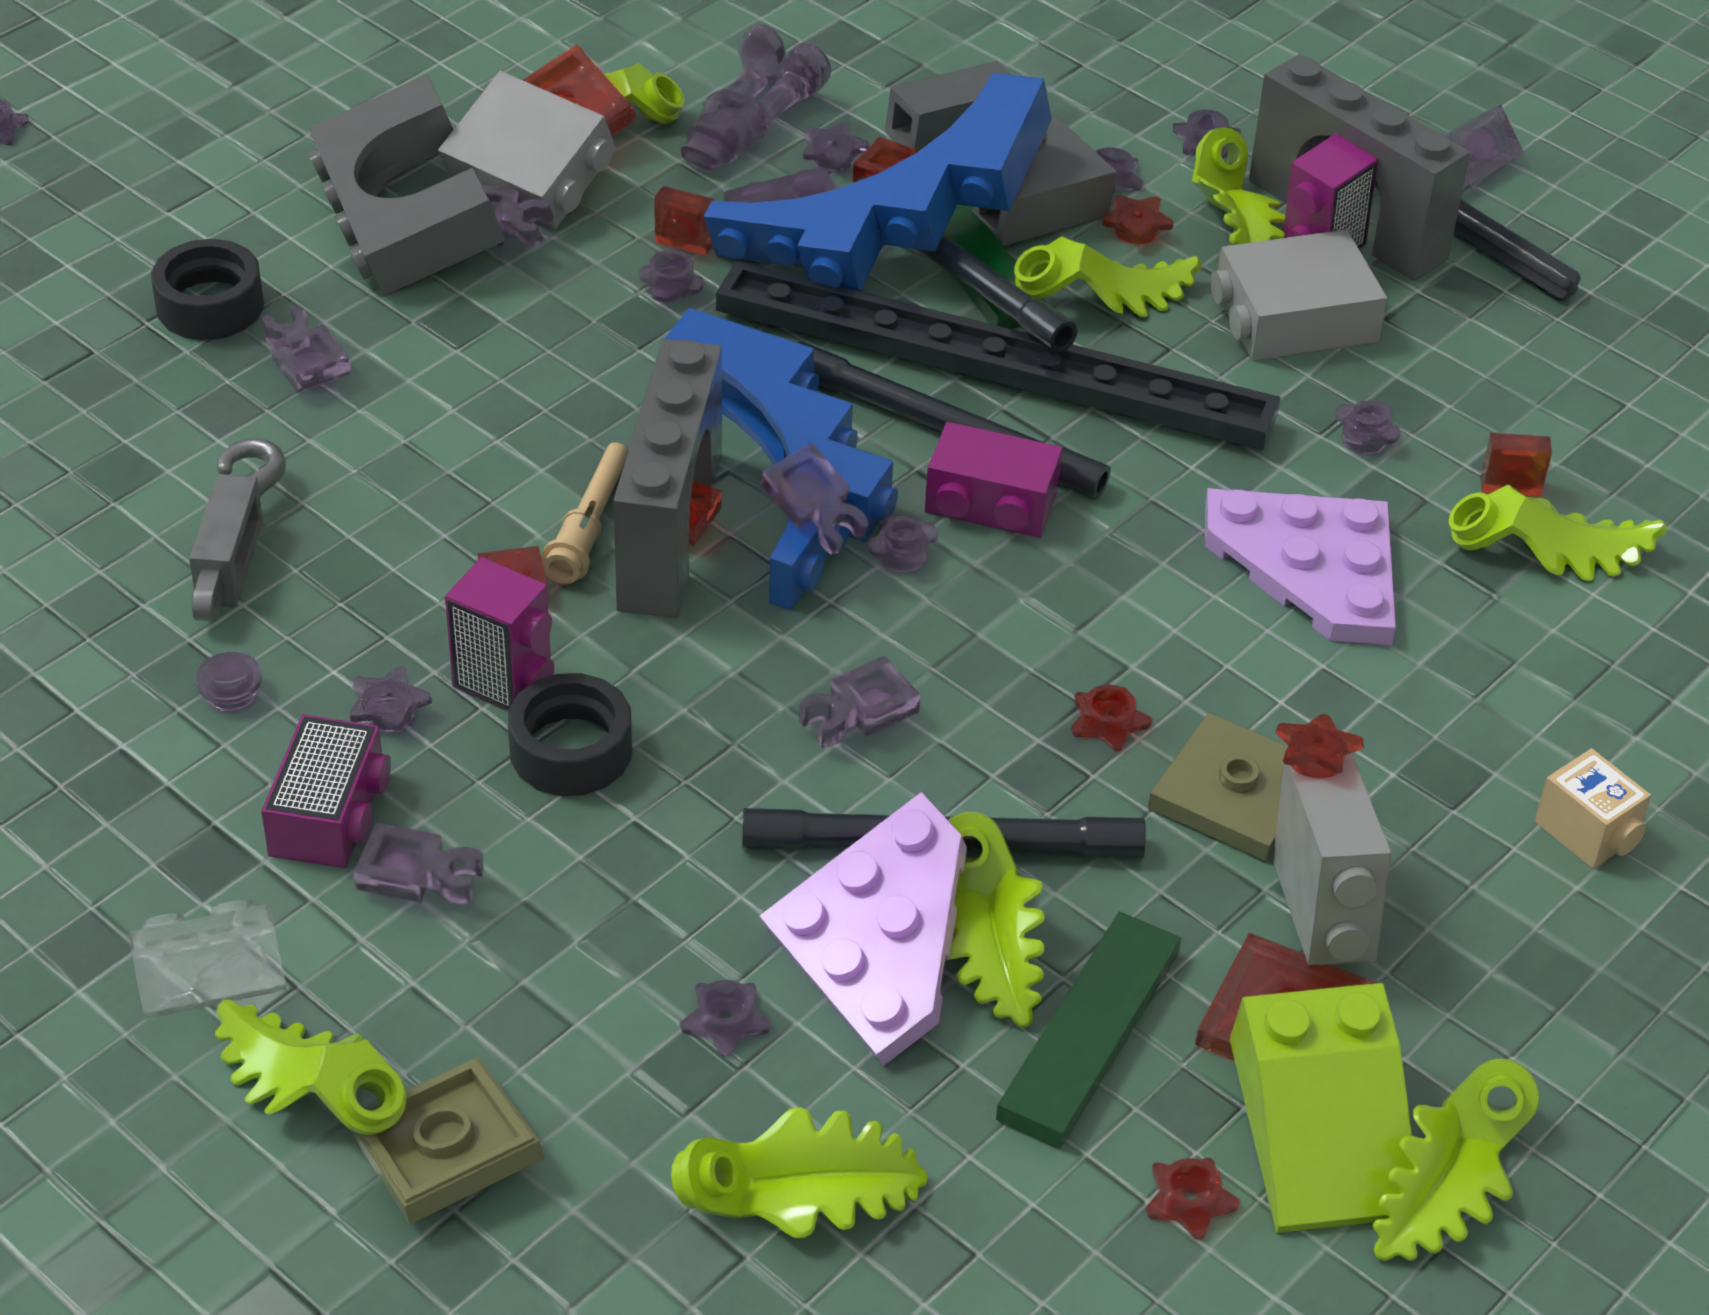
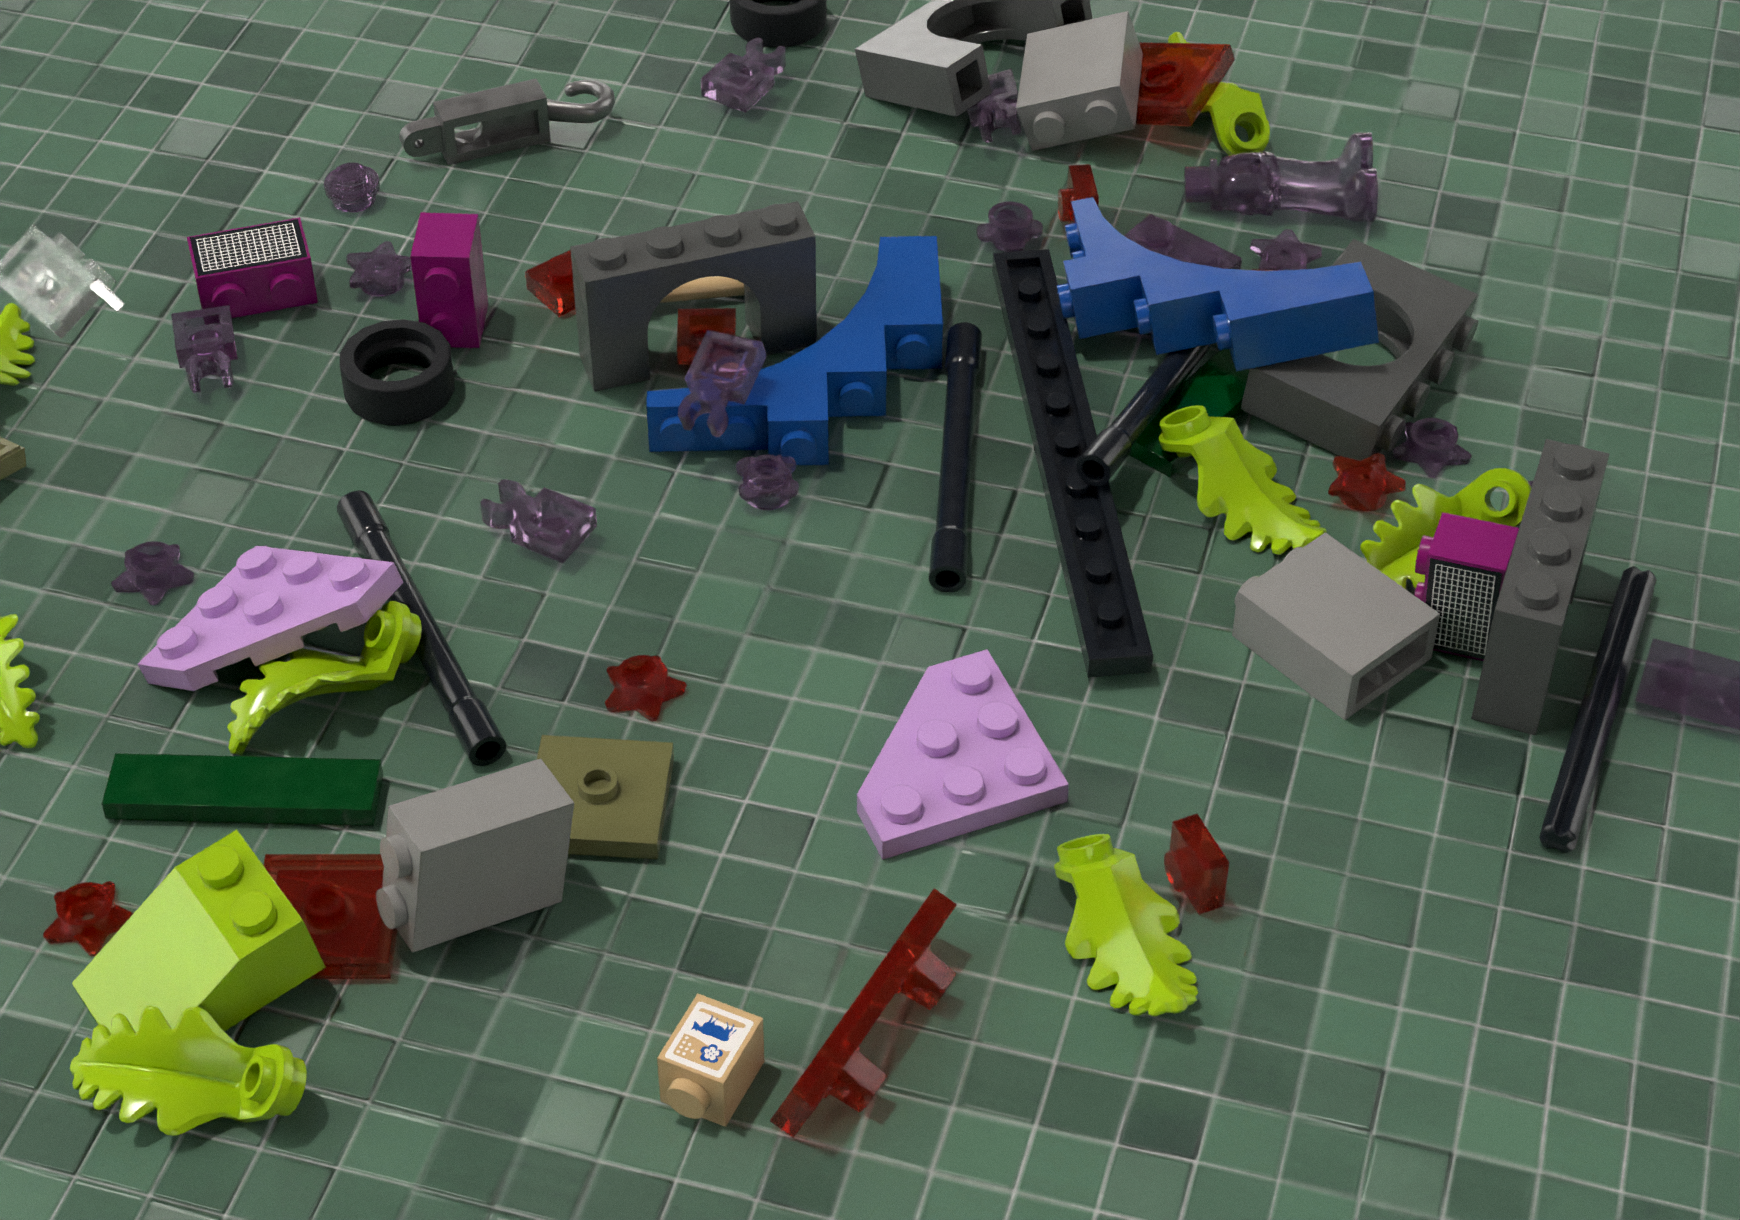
camera: 65 degrees right, 0 degrees up
magenta brick [924,422,1063,538] -> none
clear red plate [1275,714,1364,778] -> none
clear purple plate [1335,401,1401,455] -> none
none -> clear red hinge [770,888,957,1138]

